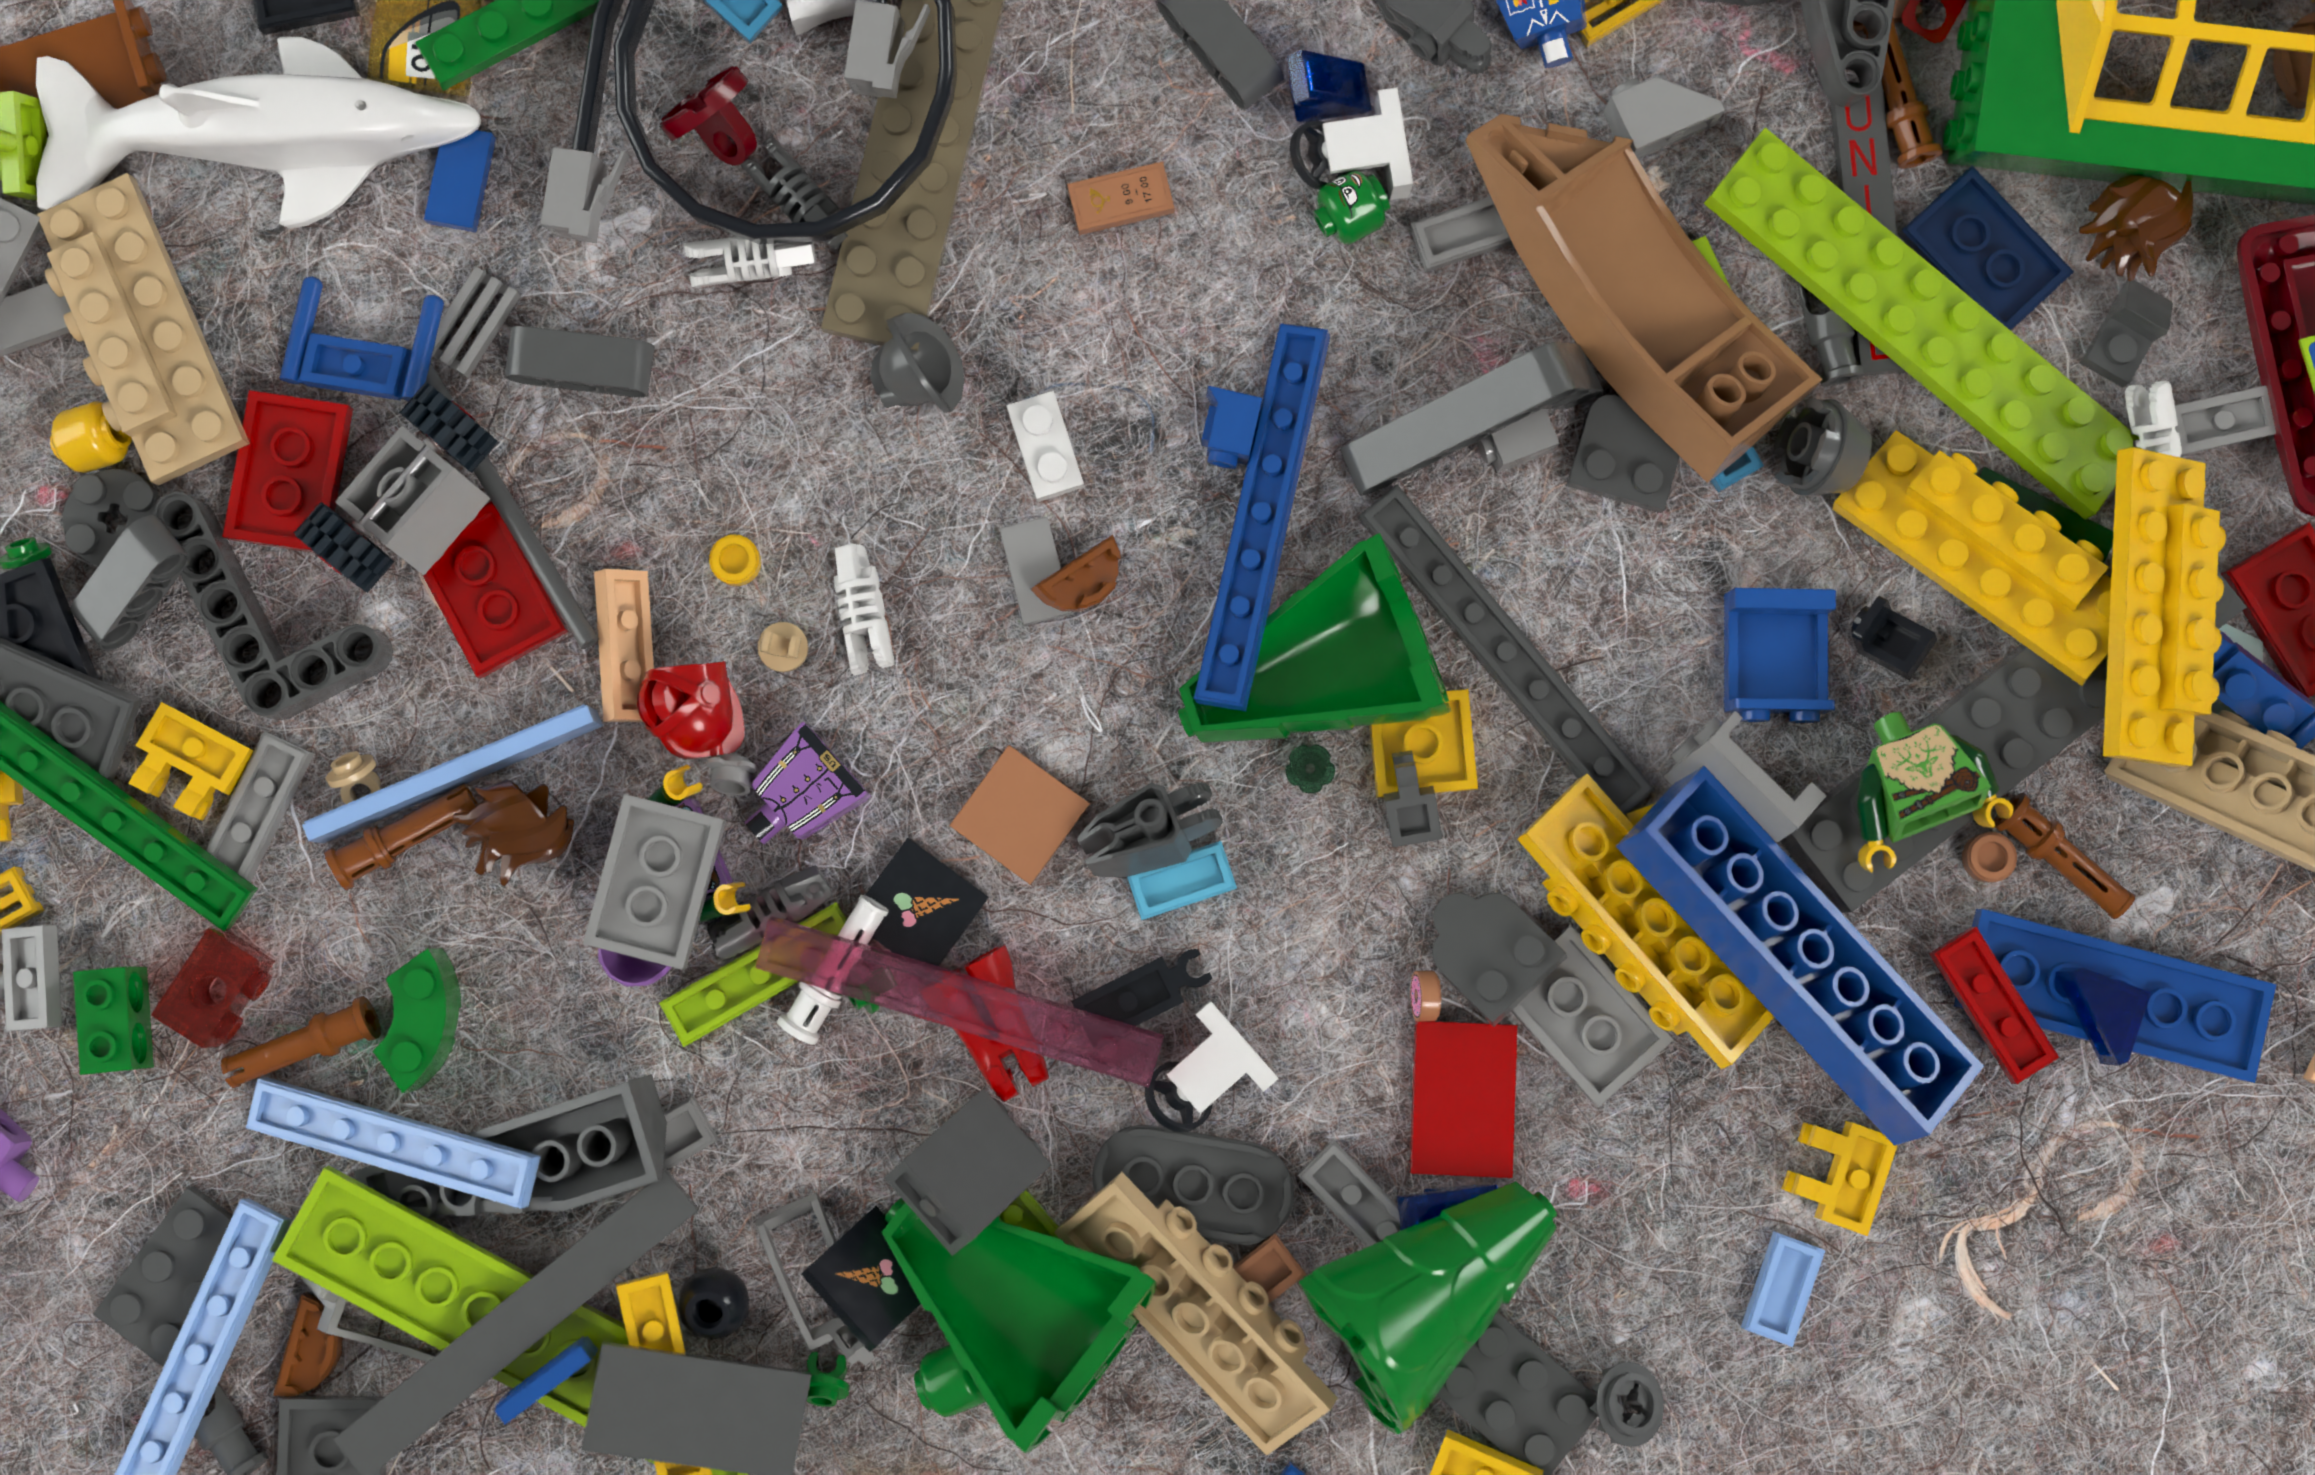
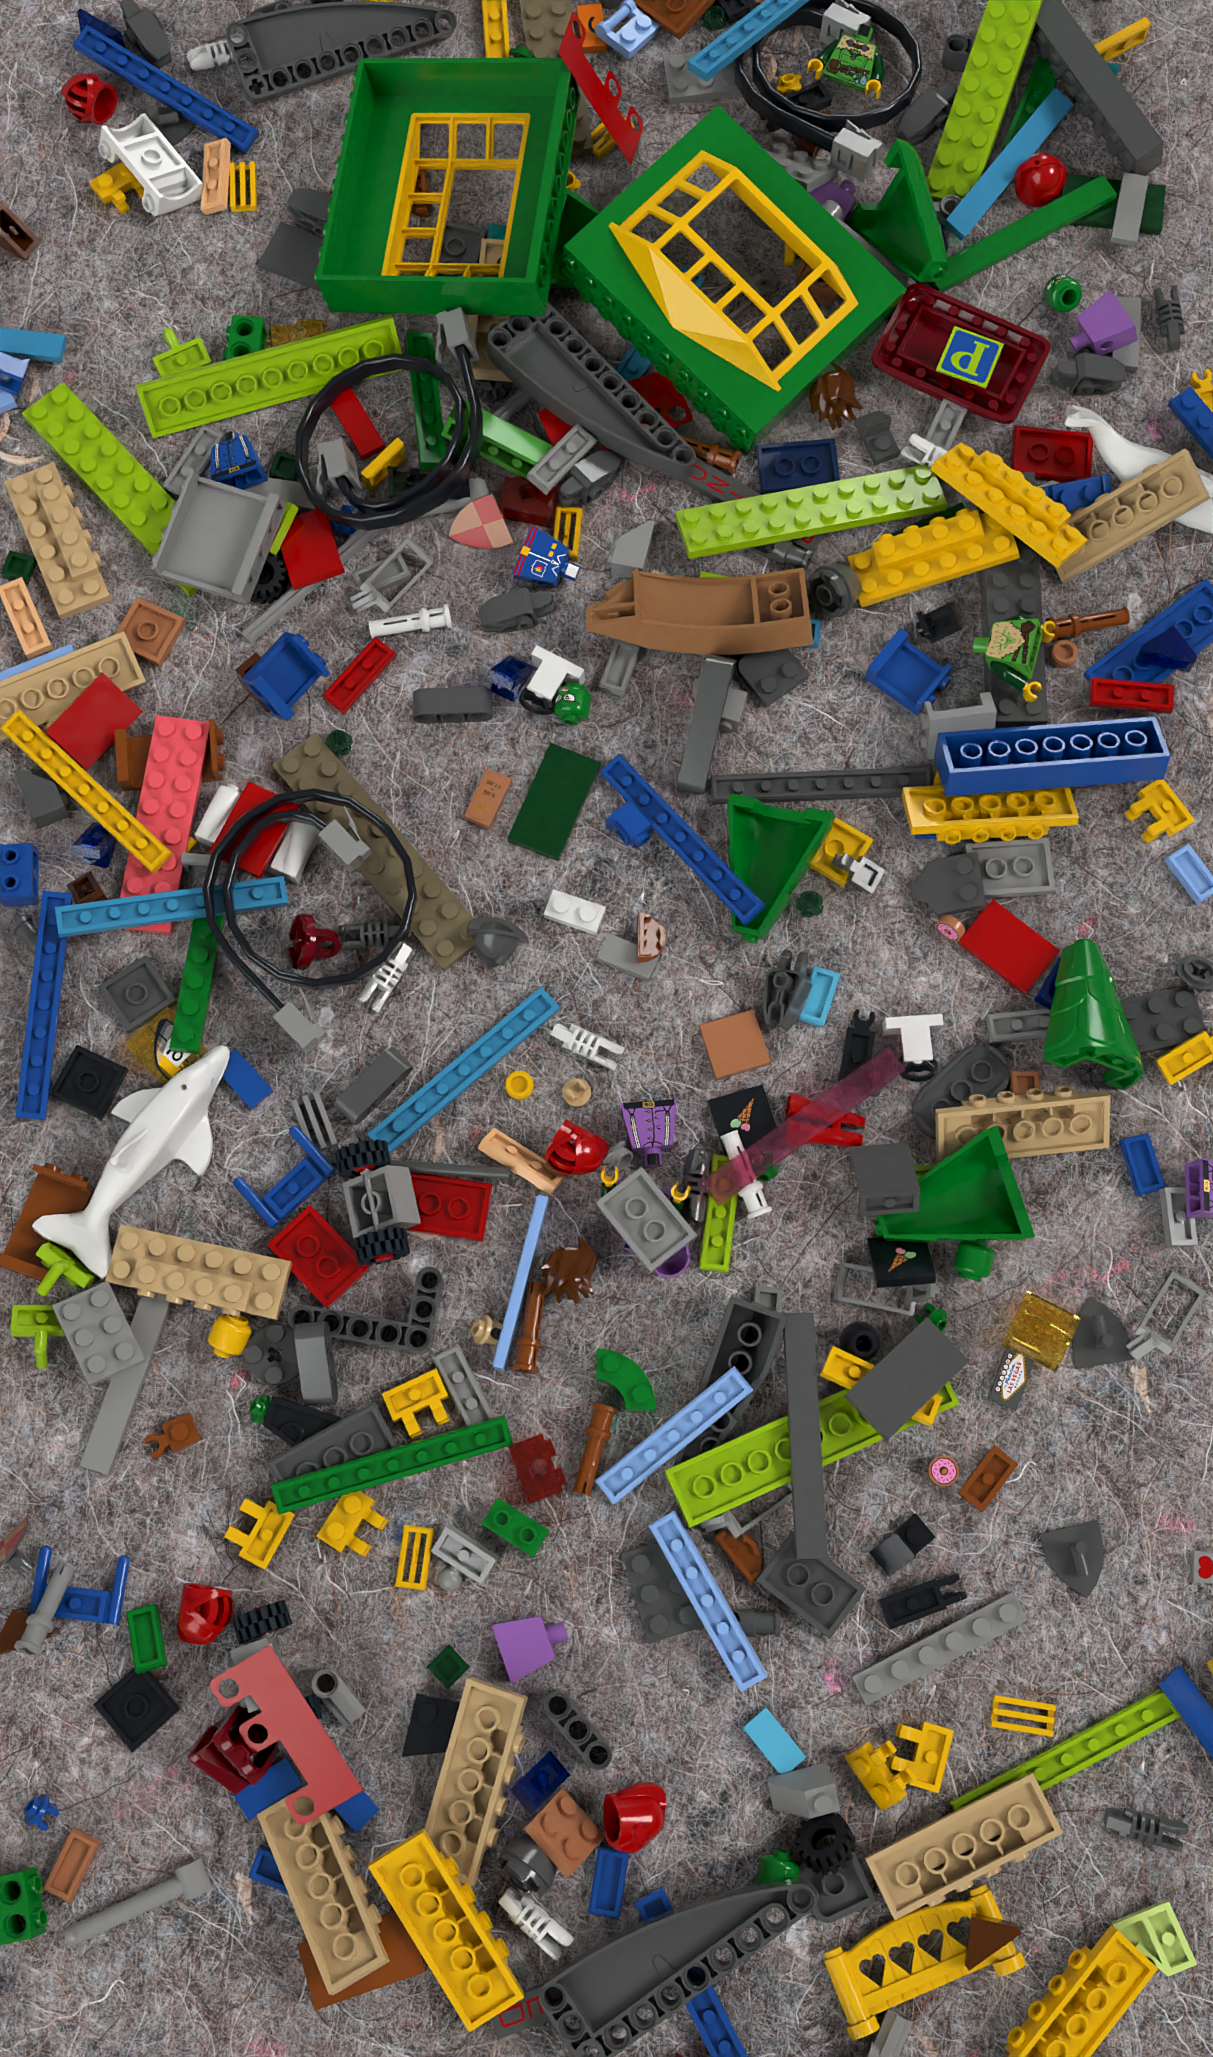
camera: 45 degrees left, 10 degrees down
blue tile [494,1336,598,1425] -> none
none -> dark azure plate [367,987,560,1155]
none -> dark green tile [507,743,601,862]

